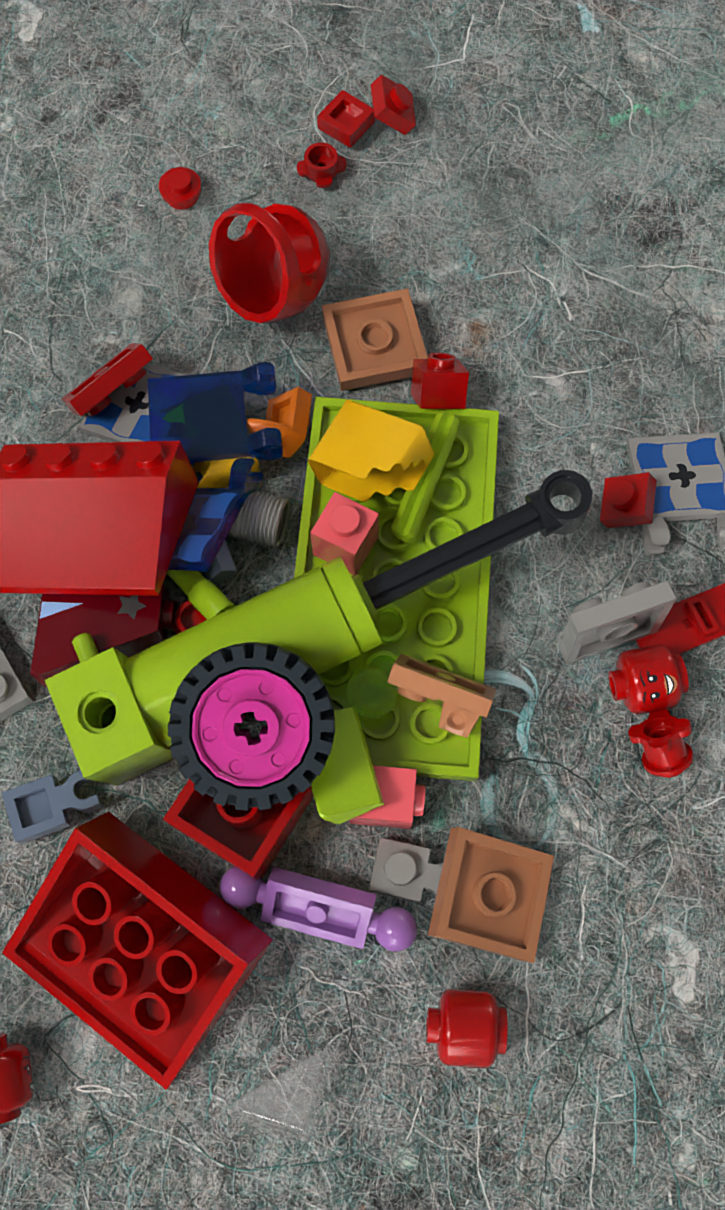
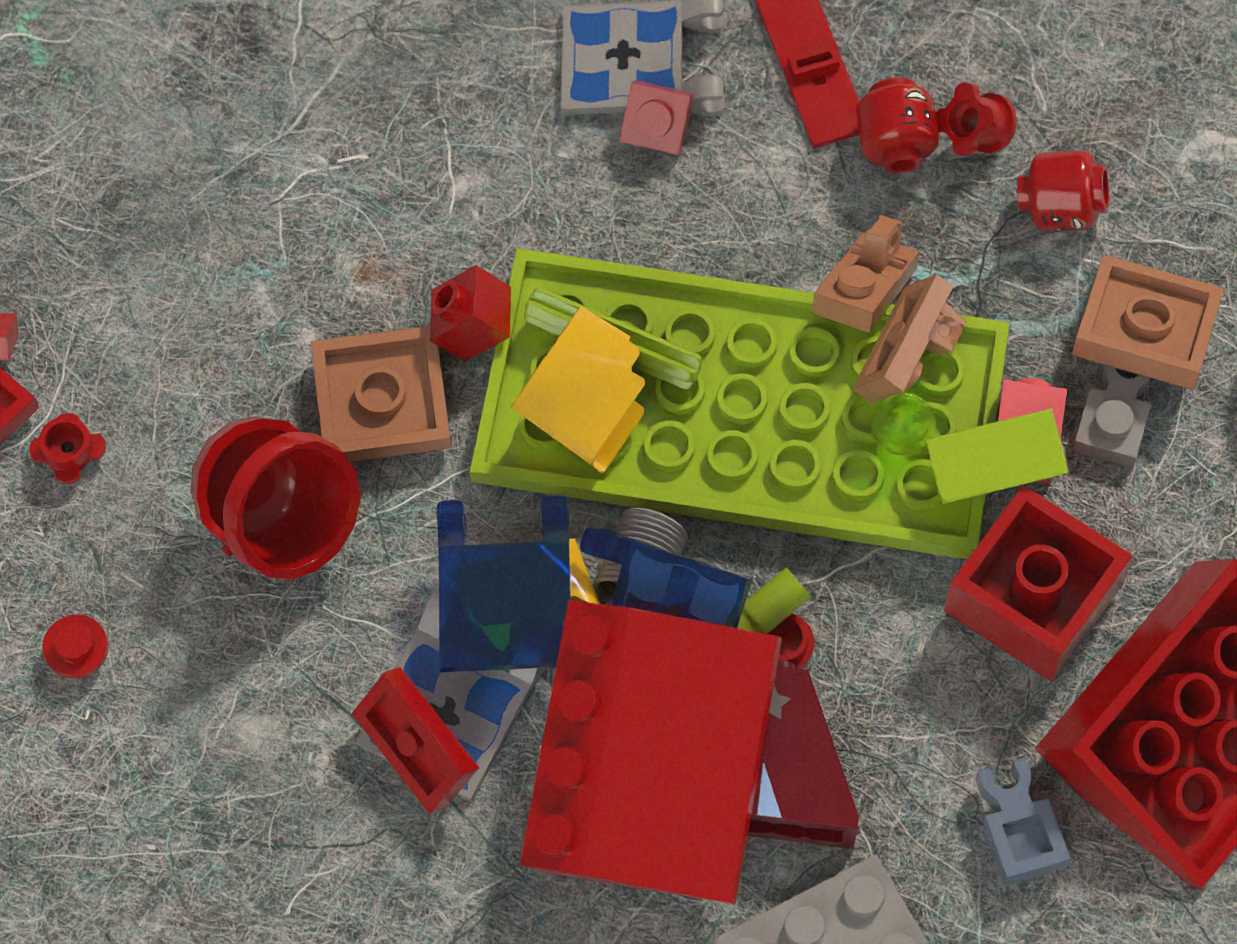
camera: 85 degrees left, 5 degrees down
lime piece [45,470,593,786] -> none
wheel [168,642,335,811] -> none
medium lavender plate [220,866,417,952] -> none
orange plate [246,386,312,458] -> none
coral brick [310,492,379,575] -> none
light grey plate [559,580,677,665] -> none
none -> nougat hinge [812,215,920,333]
none -> red head [1017,150,1110,232]

